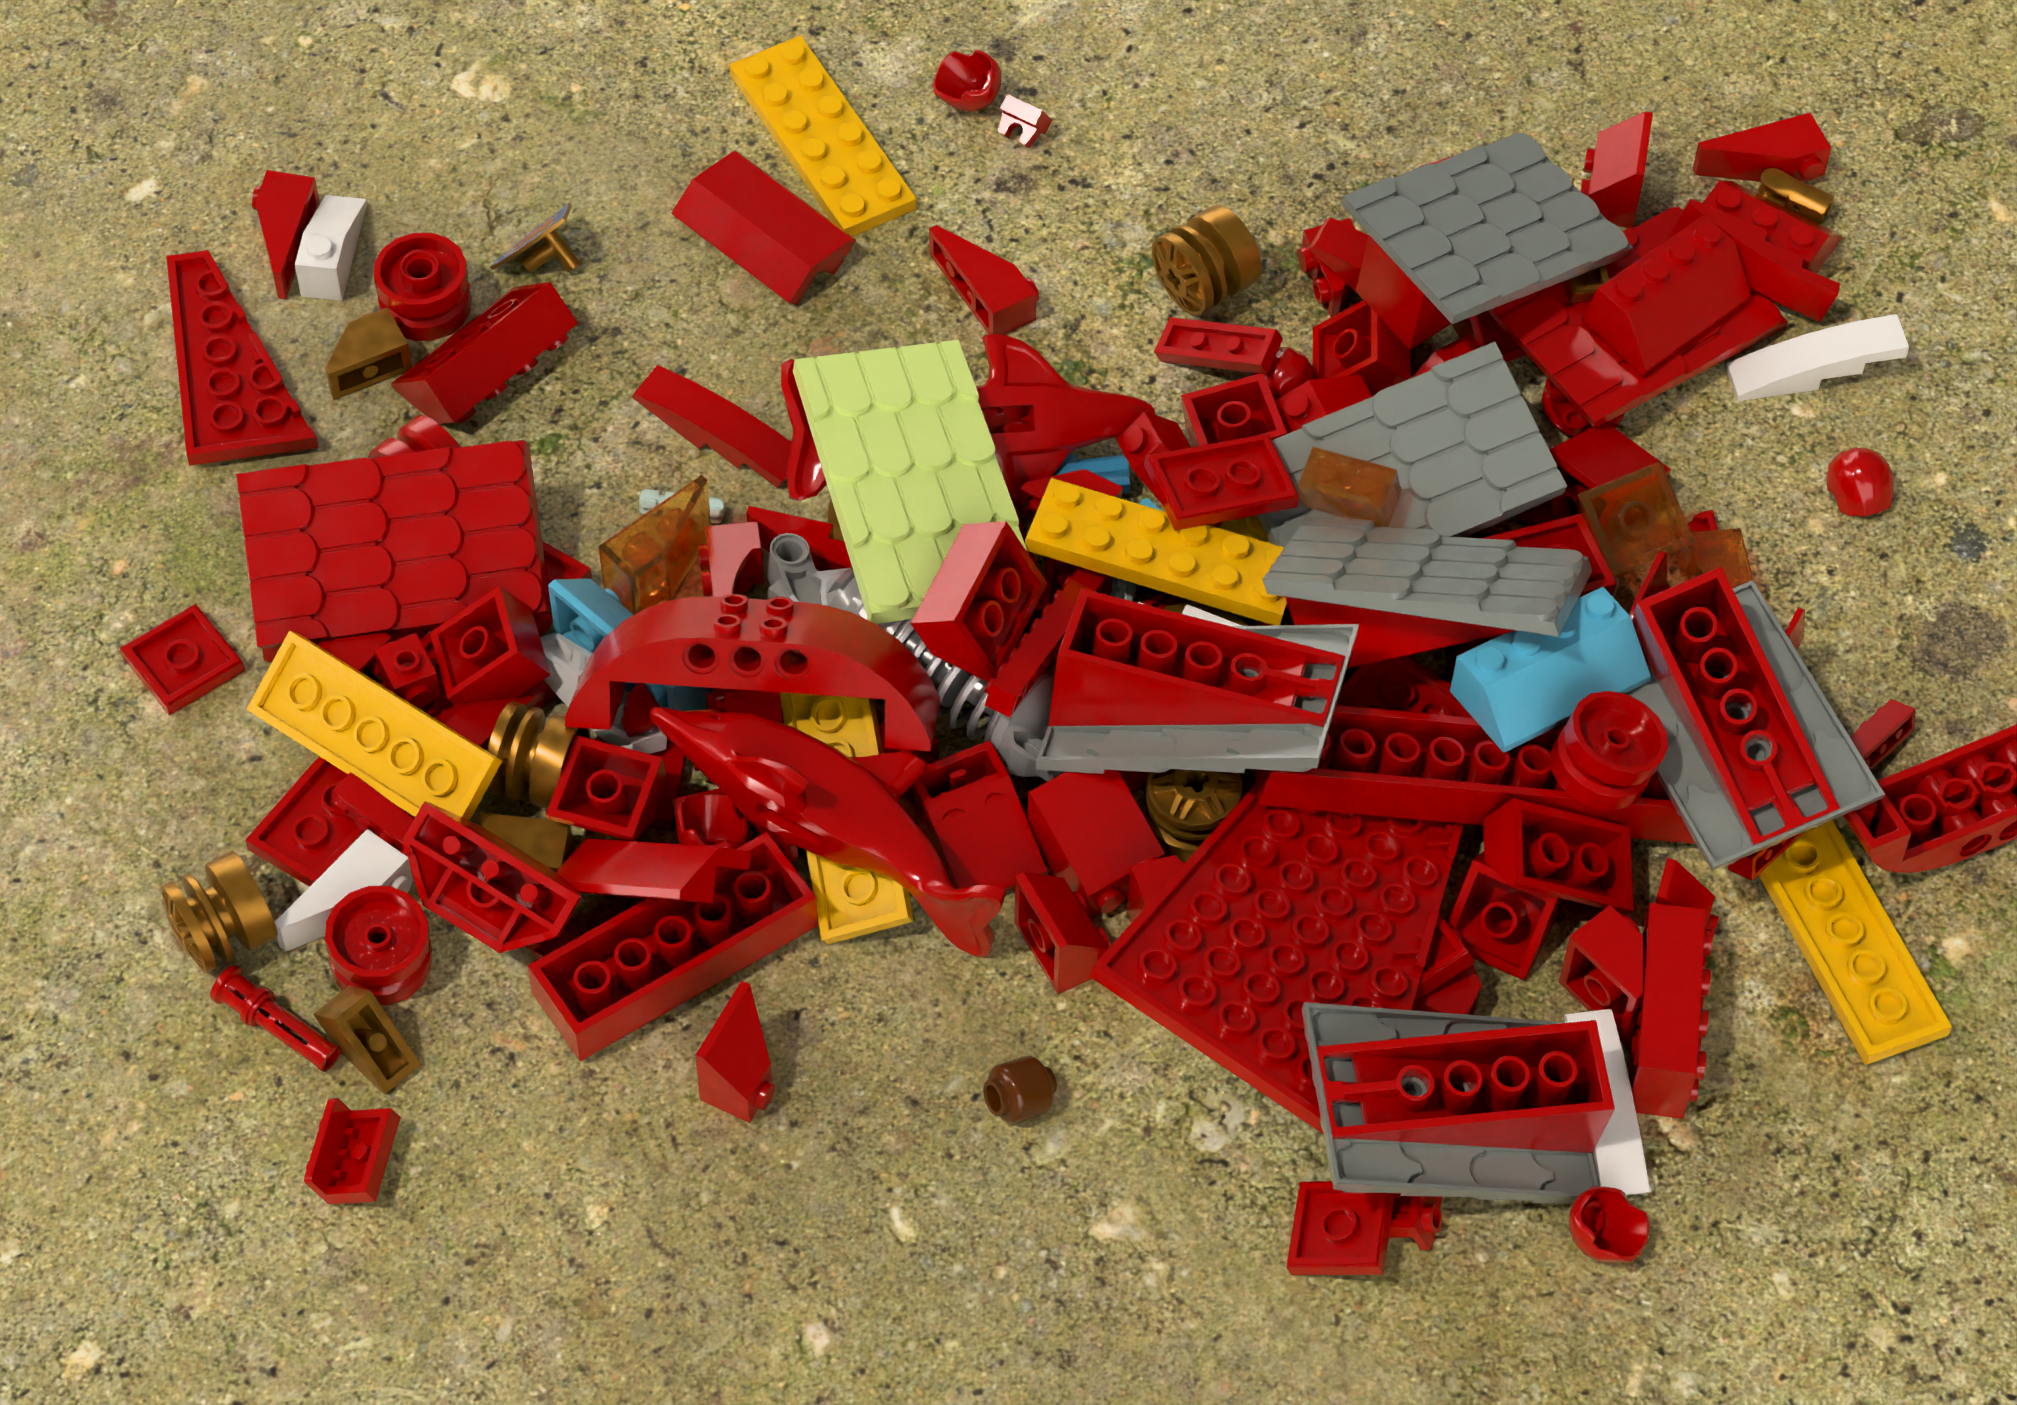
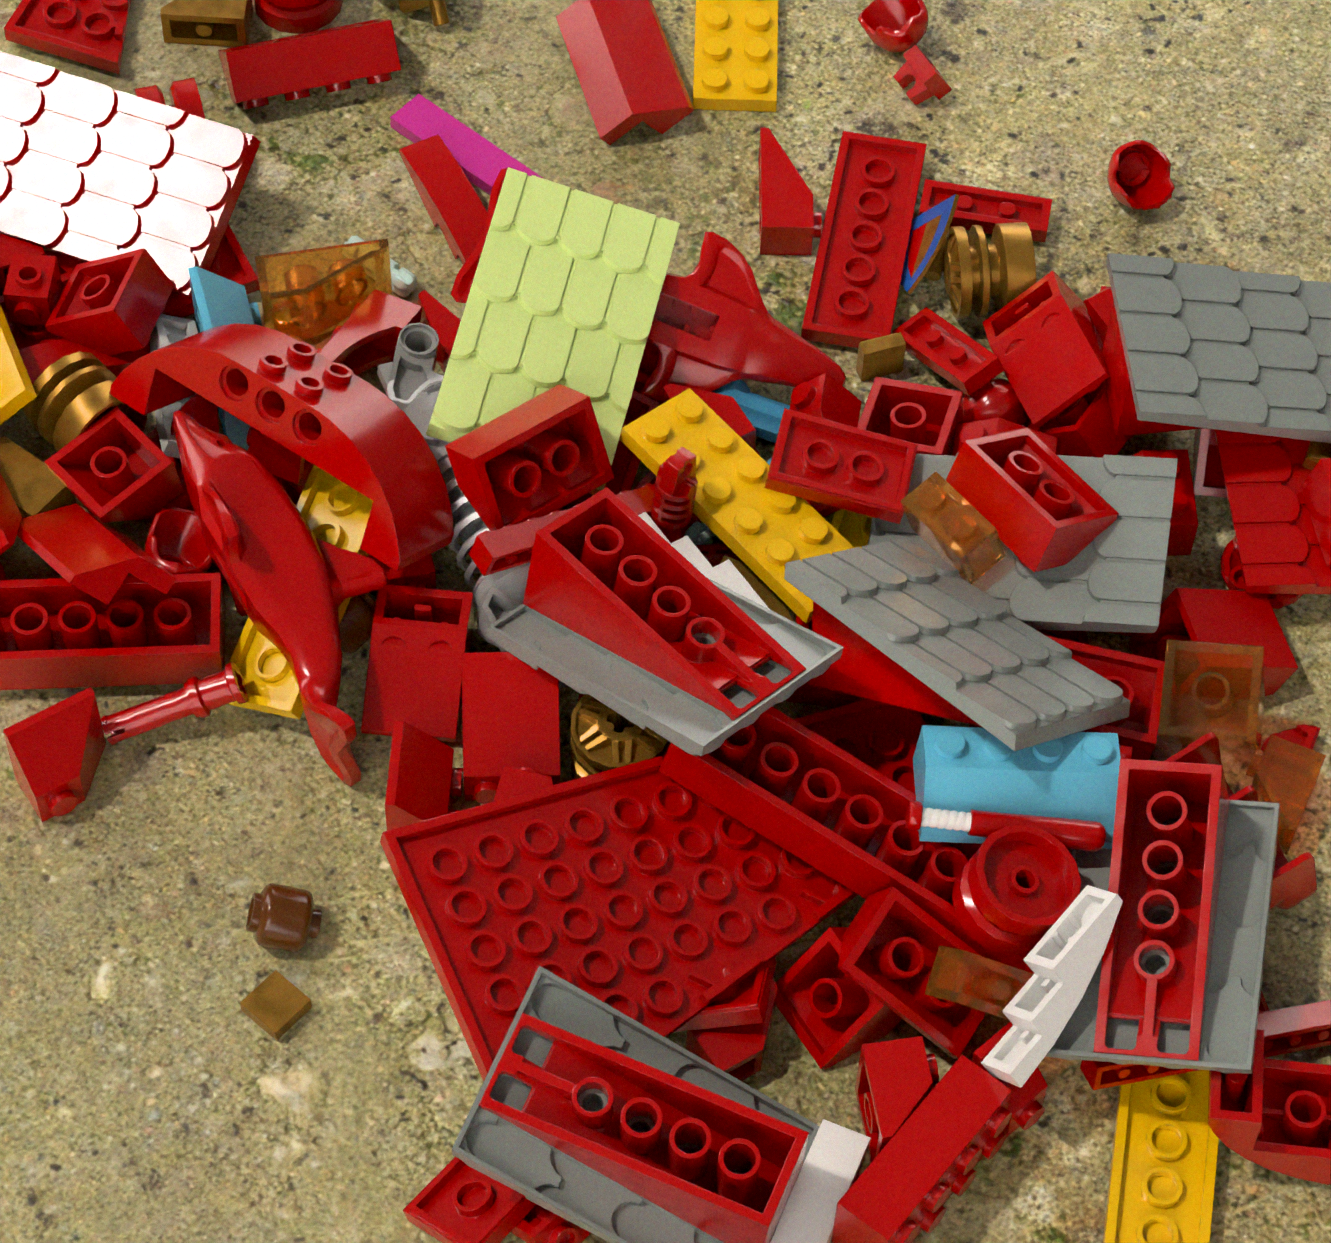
camera: 30 degrees right, 0 degrees up
none -> red pin [101,662,248,745]
none -> pearl gold tile [240,970,312,1041]
none -> dark pink tile [390,94,544,195]
none -> red hinge [651,447,698,543]
none -> red plate [801,131,927,348]
none -> pearl gold tile [856,332,906,382]
none -> shield [901,194,959,294]
none -> red piece [905,800,1106,852]
none -> red plate [918,179,1052,243]
none -> clear orange brick [925,945,1033,1022]
none -> red slope [943,428,1119,573]
none -> white slope [981,885,1123,1088]
none -> red slope [983,271,1110,429]
none -> red hair [1107,140,1175,211]

